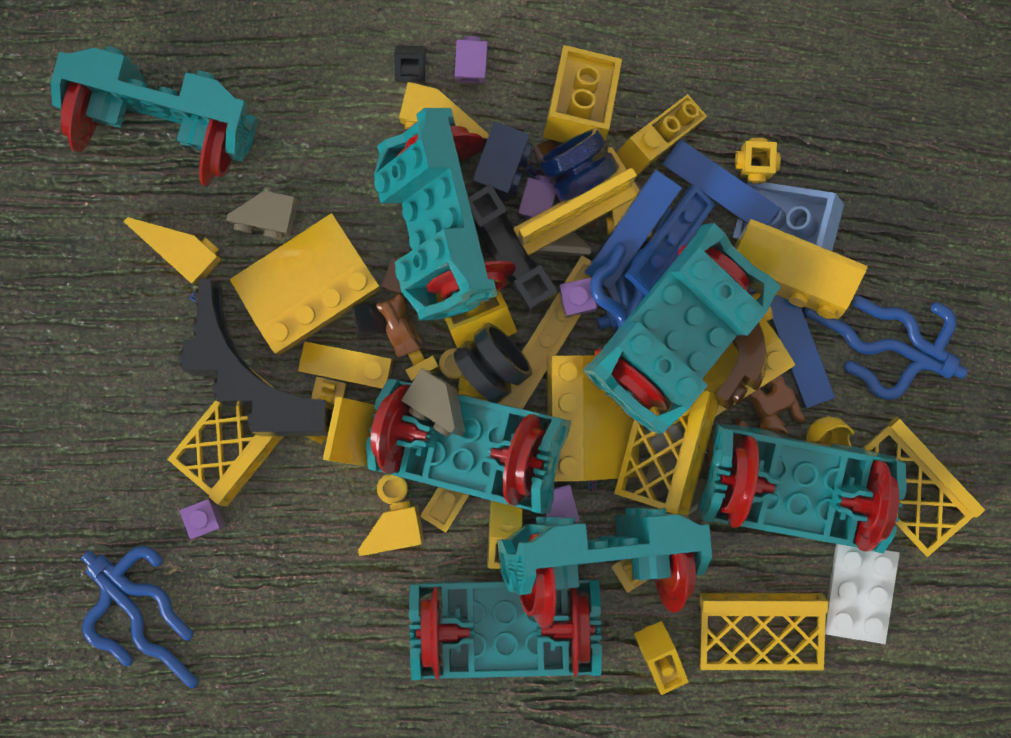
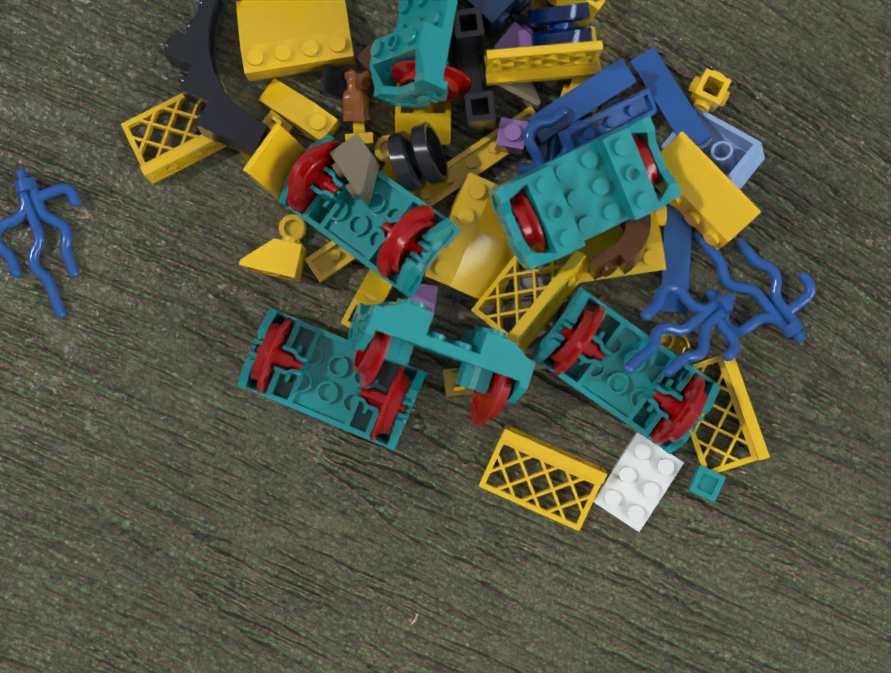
camera: 25 degrees right, 0 degrees up
medium lavender brick [179,499,225,539] -> none
yellow slope [616,94,707,175] -> none
yellow slope [634,621,689,695] -> none
dark orange animal [745,375,806,436] -> none
none -> blue plant [623,282,740,377]
none -> teal tile [687,465,726,502]

